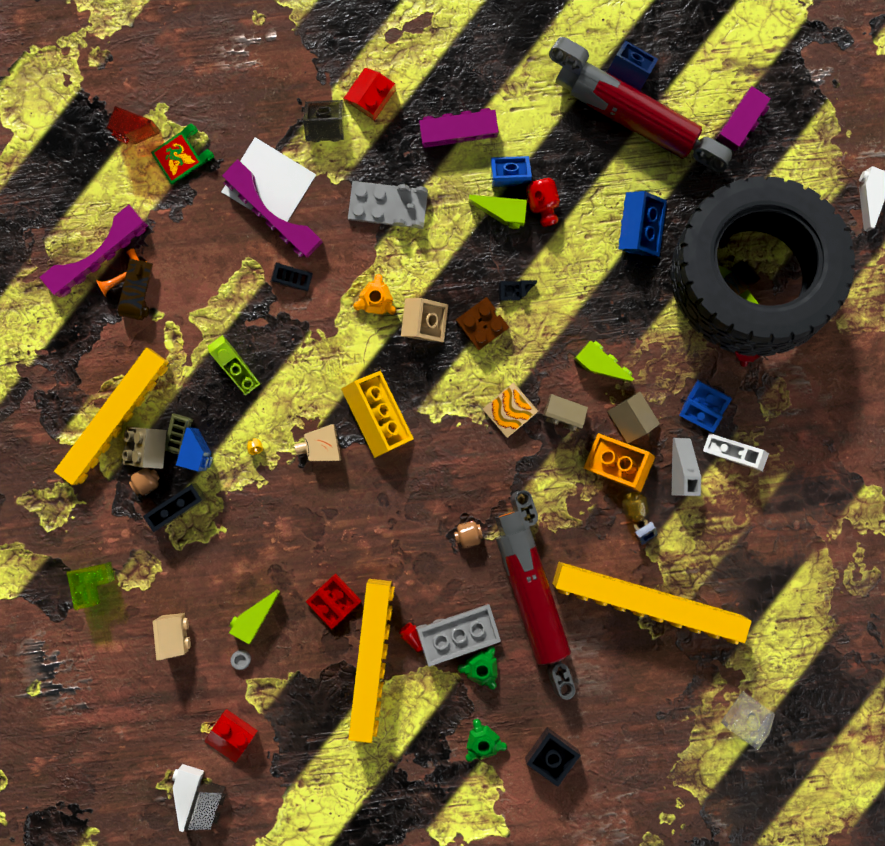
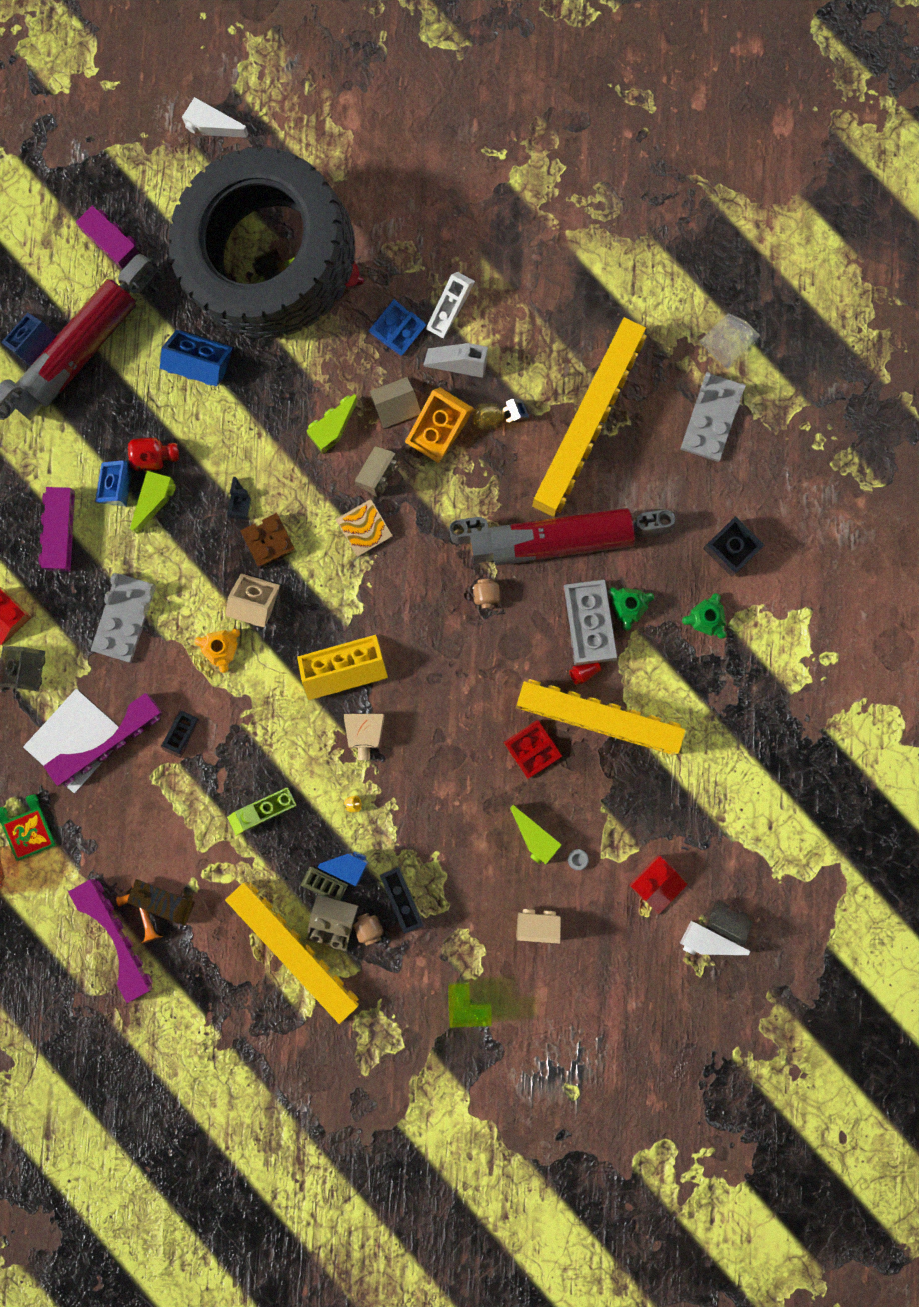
camera: 80 degrees left, 5 degrees down
none -> light grey hinge [680,372,746,462]

